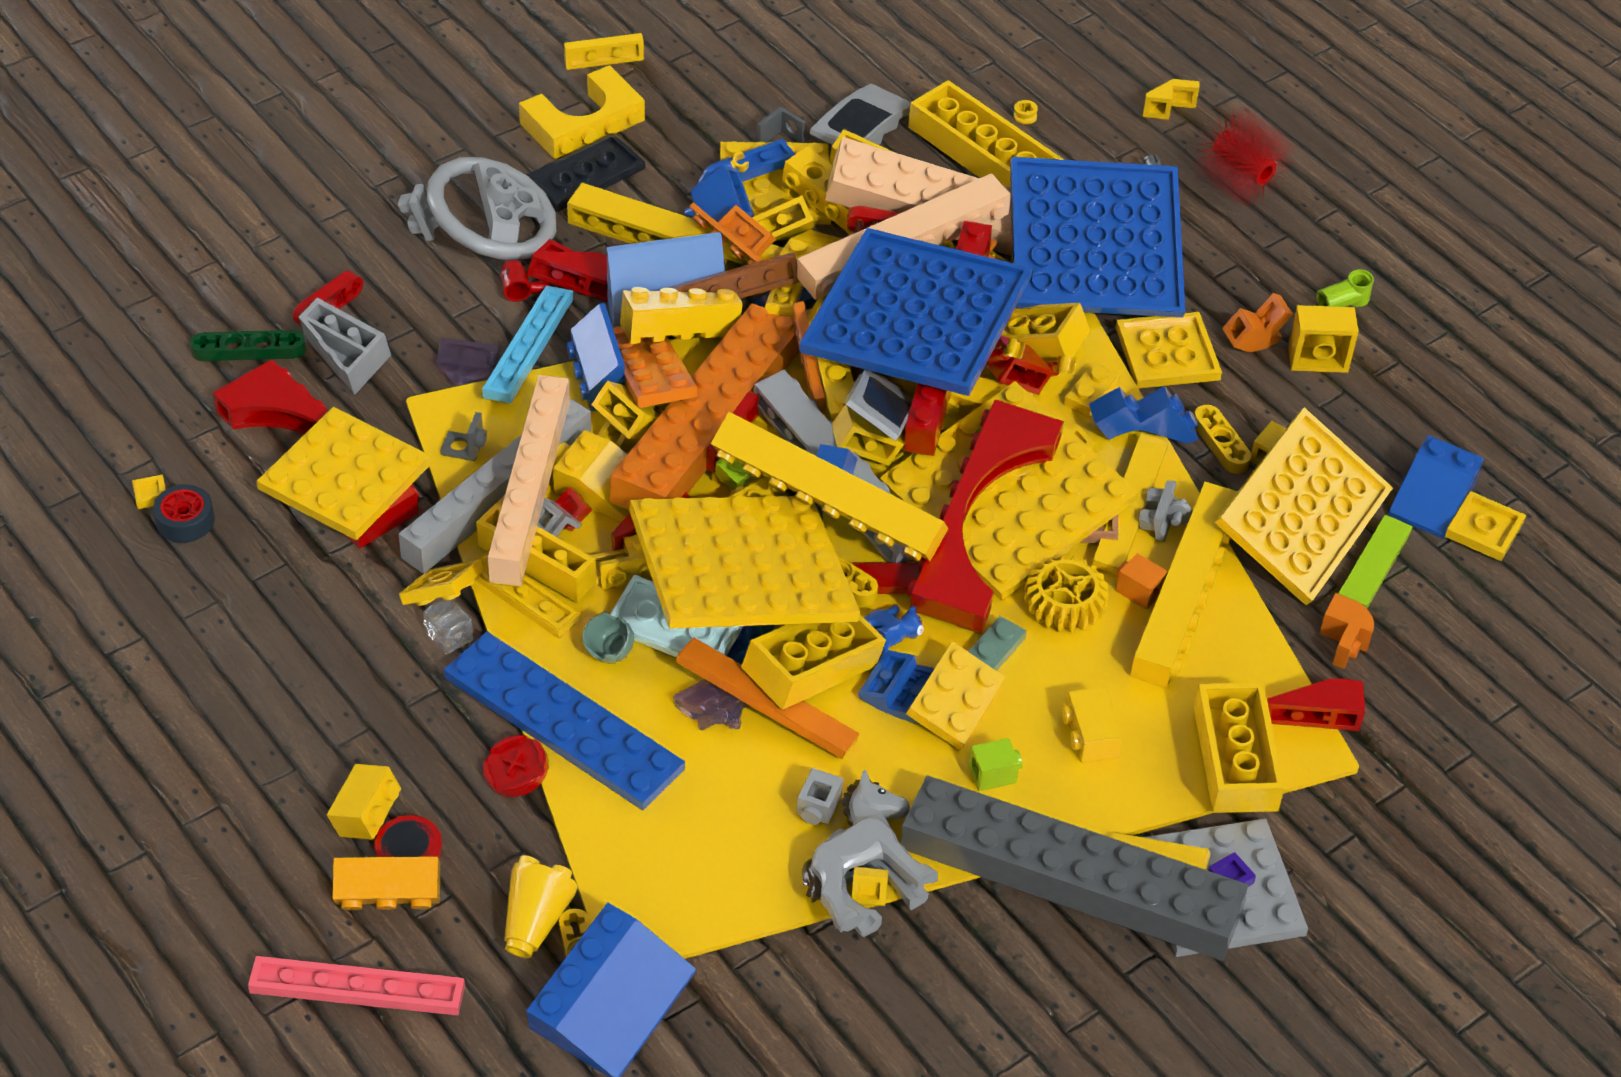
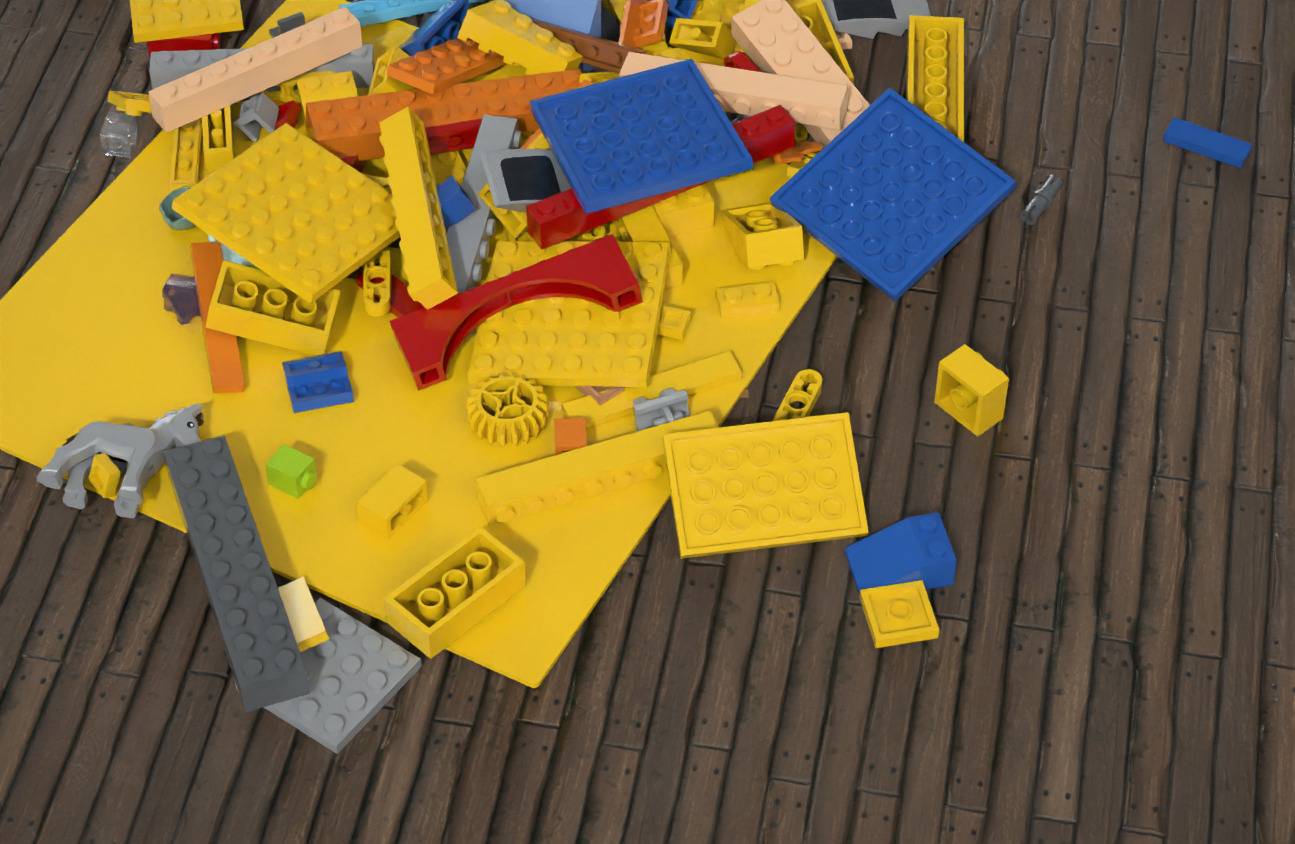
camera: 50 degrees right, 0 degrees up
blue plate [444,631,685,811] -> none
red tile [483,735,549,798] -> none
light grey brick [797,768,843,825] -> none
blue animal [863,605,924,655] -> none
yellow plate [906,641,1005,750] -> none
sand green plate [968,616,1026,671] -> none
red torso [986,334,1077,395] -> none
yellow bush [1013,100,1038,124] -> none
blue arch [1089,386,1198,443] -> none
yellow plate [1115,312,1222,388] -> none
yellow slope [1143,79,1199,120] -> none
red piece [1195,107,1294,207] -> none
dark purple plate [1207,852,1256,887] -> none
orange brick [1222,293,1293,352] -> none
red slope [1267,678,1365,731] -> none
lime piece [1316,269,1374,307] -> none
orange brick [1319,593,1374,669] -> none
lime tile [1338,515,1413,609] -> none
none -> blue tile [1163,117,1253,168]

